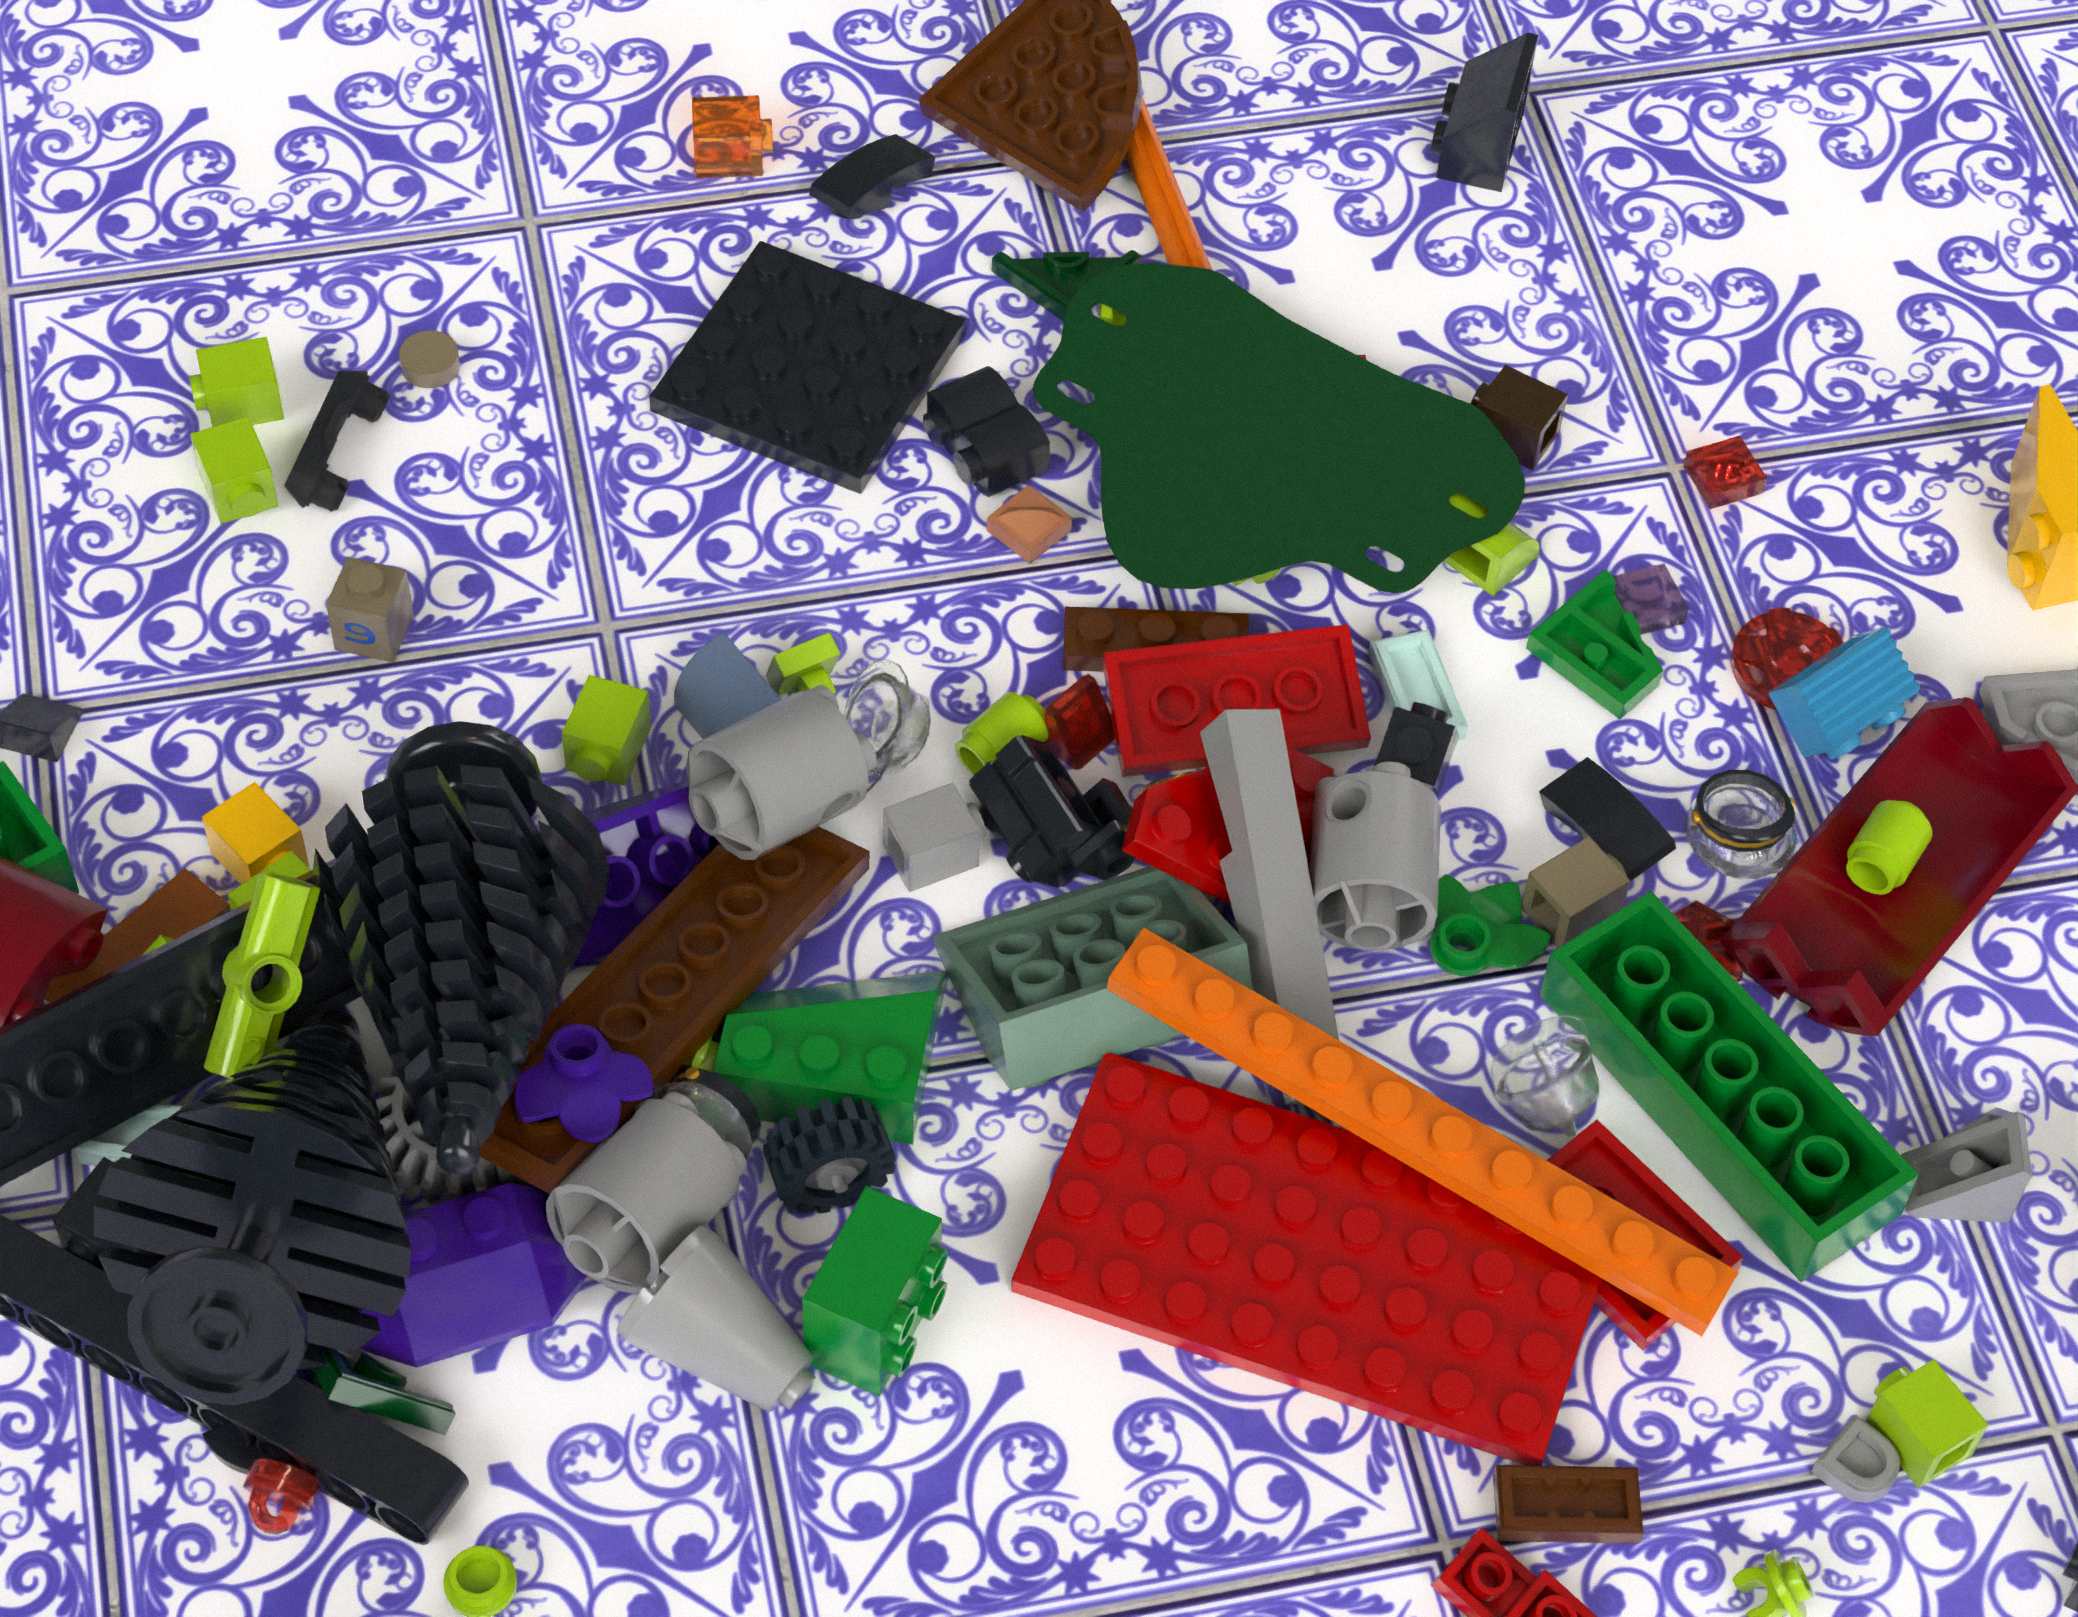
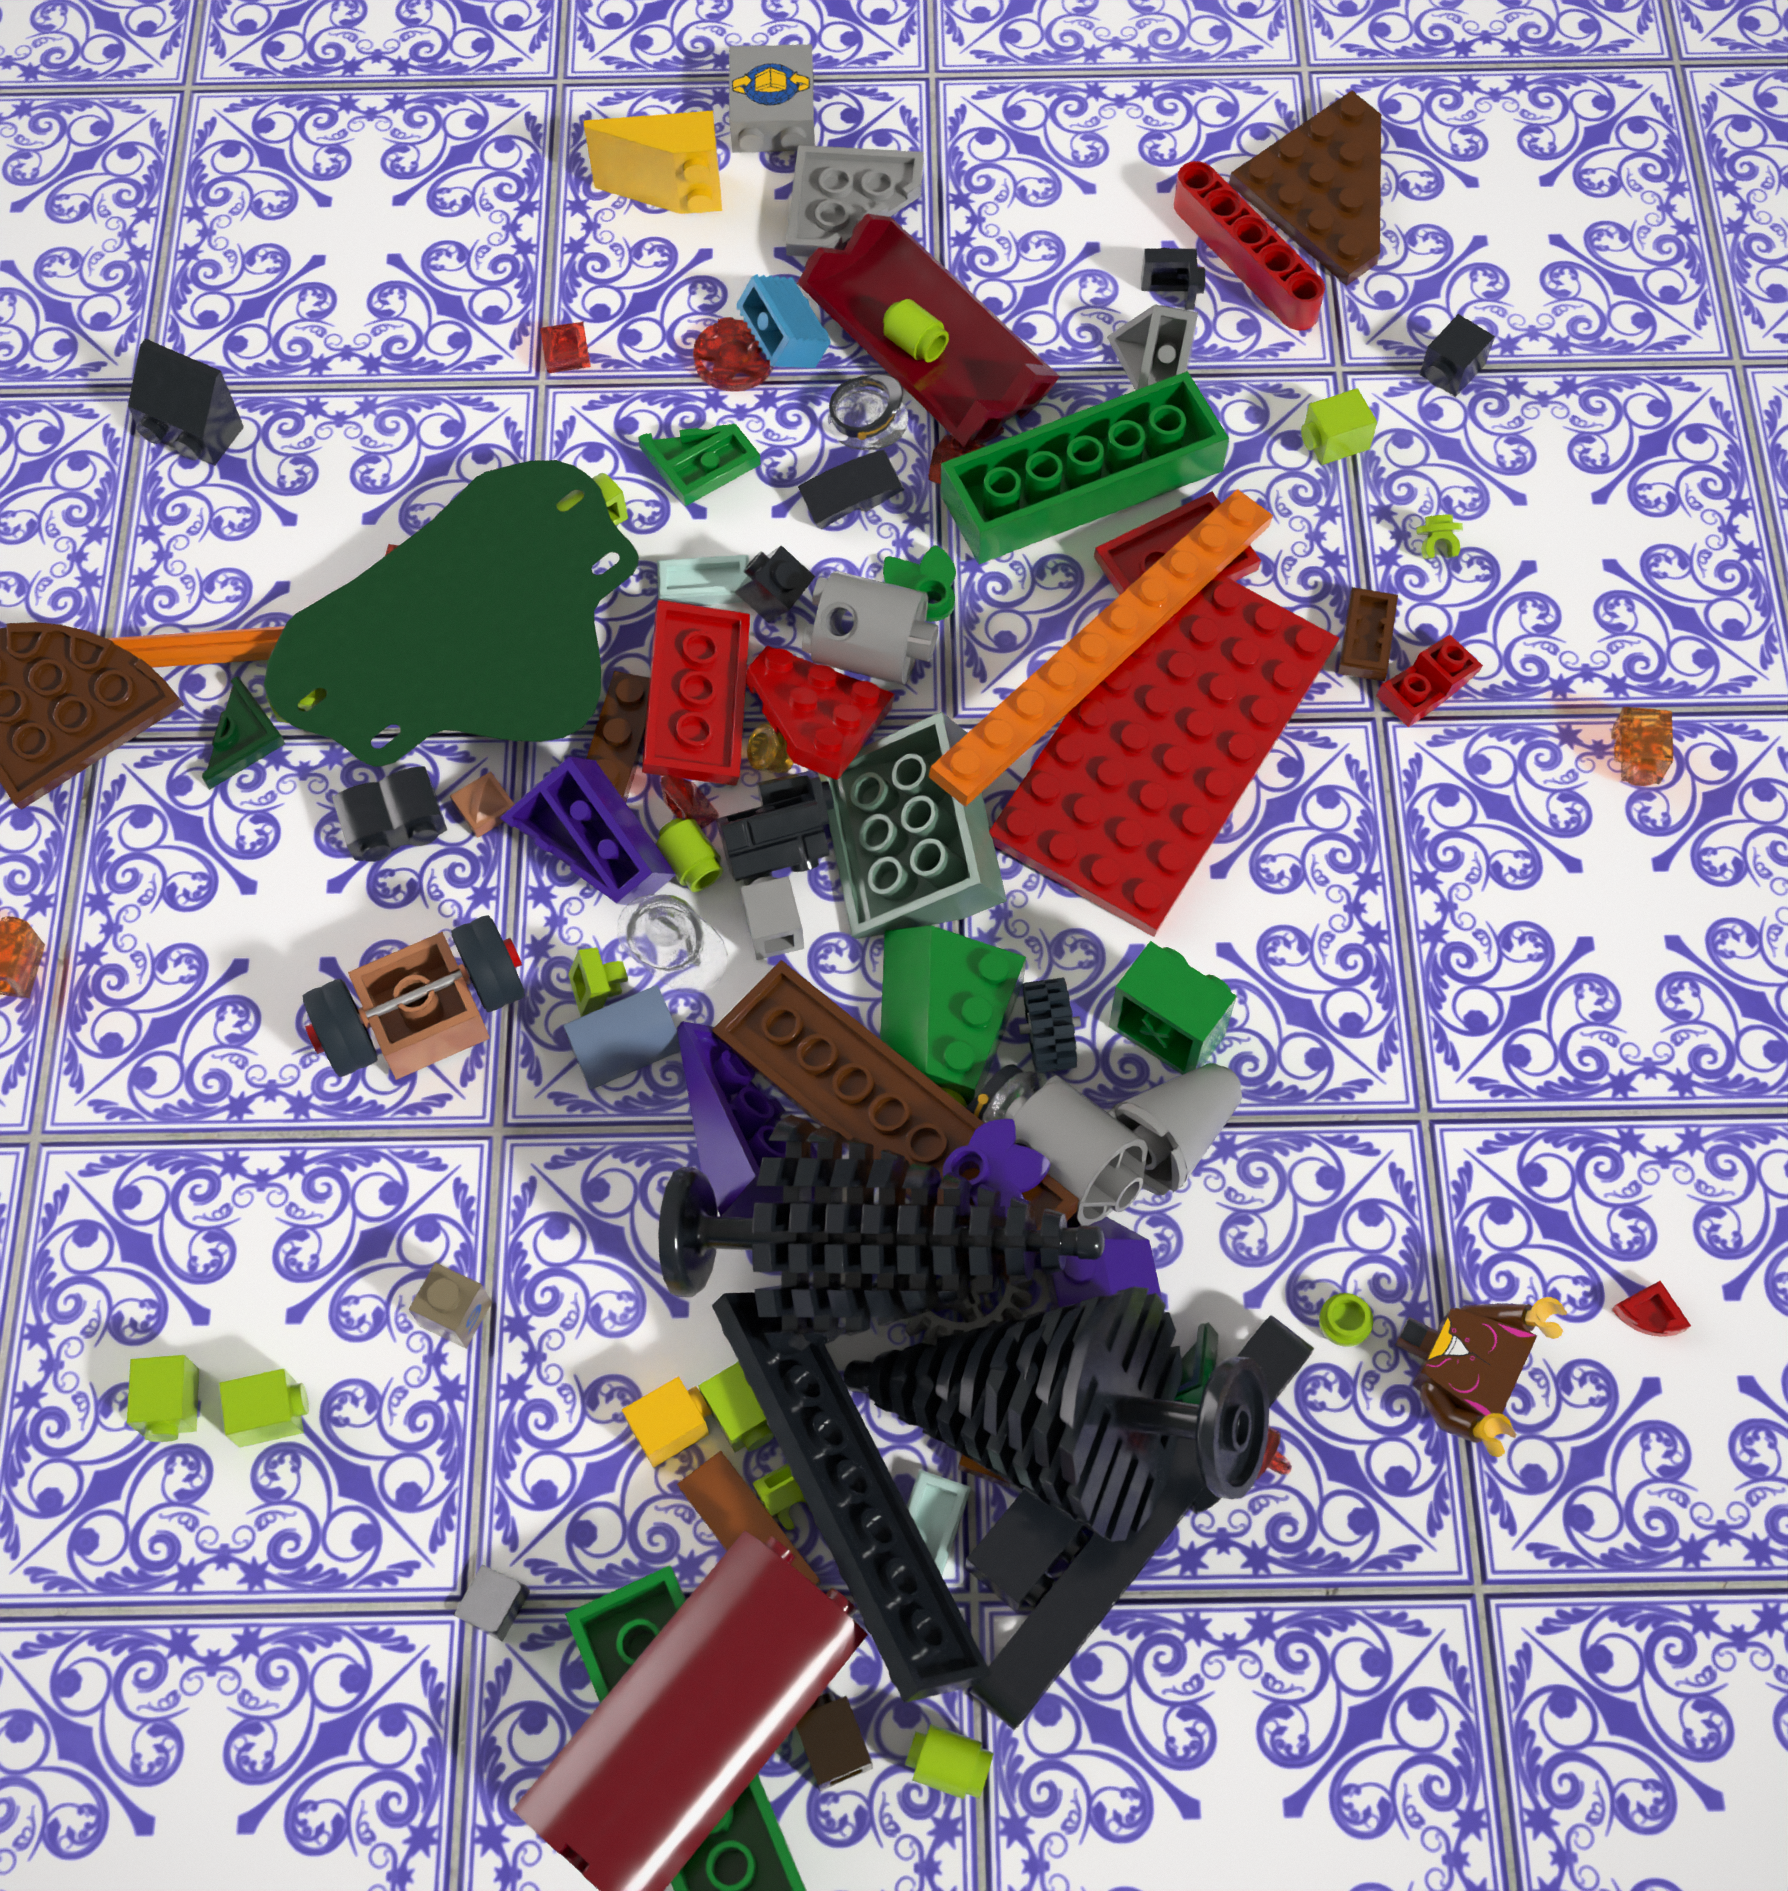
camera: 75 degrees left, 10 degrees up
lime piece [204,872,321,1080] -> none
black piece [284,371,390,512] -> none
dark tan tile [399,330,460,388] -> none
lime brick [562,675,652,786] -> none
black plate [649,241,966,494] -> none
light grey cylinder [686,685,877,860] -> none
black slope [809,134,935,219] -> none
light grey slope [1200,709,1339,1105] -> none
dark brown brick [1470,365,1568,471] -> none
clear piece [1491,1015,1600,1138] -> none
dark tan brick [1521,837,1630,948] -> none
clear purple tile [1613,563,1689,635] -> none
light grey tile [1811,1415,1900,1503] -> none
none -> brick [302,915,525,1080]
none -> dark purple wedge [500,756,676,905]

